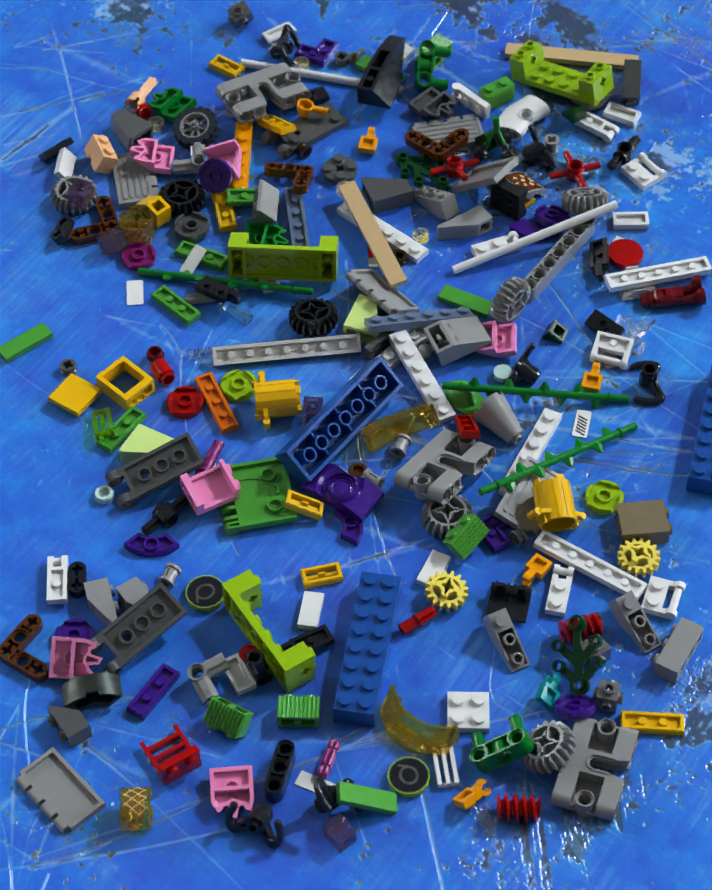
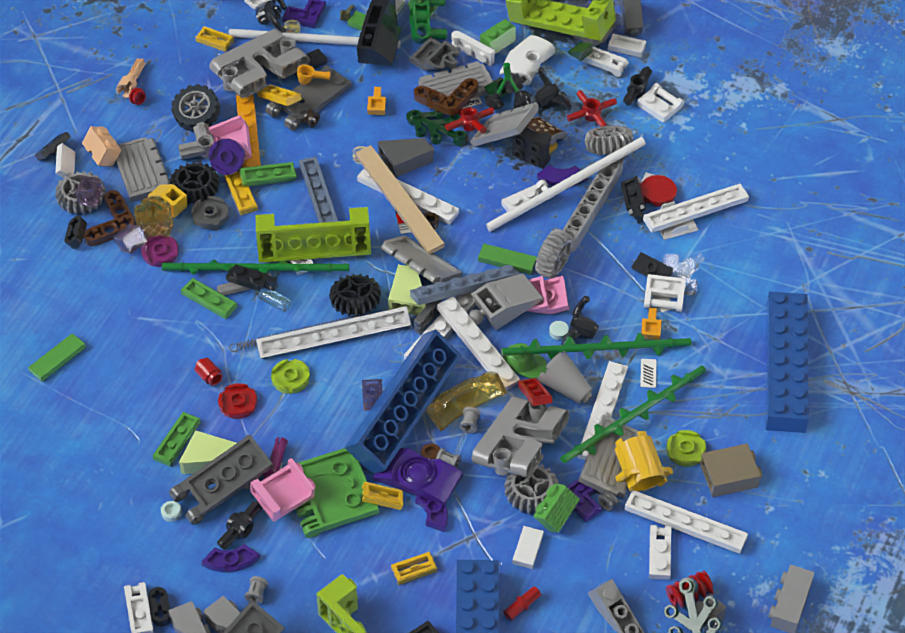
camera: 10 degrees left, 0 degrees up
yellow tile [48,373,102,417] -> none
dark grey bush [59,359,77,377] -> none
clear neon green tile [91,407,115,441] -> none
yellow window [96,356,155,411] -> none
dark grey slope [111,108,154,152] -> none
white sticker [126,280,144,305] -> none
bright pink plate [129,138,175,175] -> none
dark red plate [146,346,165,362] -> none
green plate [148,87,198,122] -> none
clear tile [148,116,165,132] -> none
bright green tile [174,240,228,272] -> none
white sticker [179,244,207,274] -> none
black tile [185,575,224,612] -> none
orange tile [194,372,239,435] -> none
green plate [245,221,289,245] -> none
yellow container [251,370,302,430] -> none
light grey slope [252,179,279,226] -> none
reddish brown beam [264,162,314,194] -> none
white tile [297,591,324,630] -> none
dark grey plate [323,154,357,185] -> none
dark grey bush [334,51,349,67] -> none
clear tile [412,227,429,244] -> none
light grey slope [413,185,460,220] -> none
light yellow gear [424,570,469,612] -> none
light grey slope [437,205,493,240] -> none
black hinge [486,580,533,623] -> none
light orange plate [521,553,553,588] -> none
dark purple tile [534,205,570,227] -> none
slope [542,320,569,344] -> none
light grey bush [544,134,560,157] -> none
light grey slope [607,590,662,654] -> none
white tile [612,212,650,230] -> none
light yellow gear [617,538,661,578] -> none
black piece [629,360,665,405] -> none
dark red piece [640,274,706,309] -> none
white plate [641,575,686,620] -> none

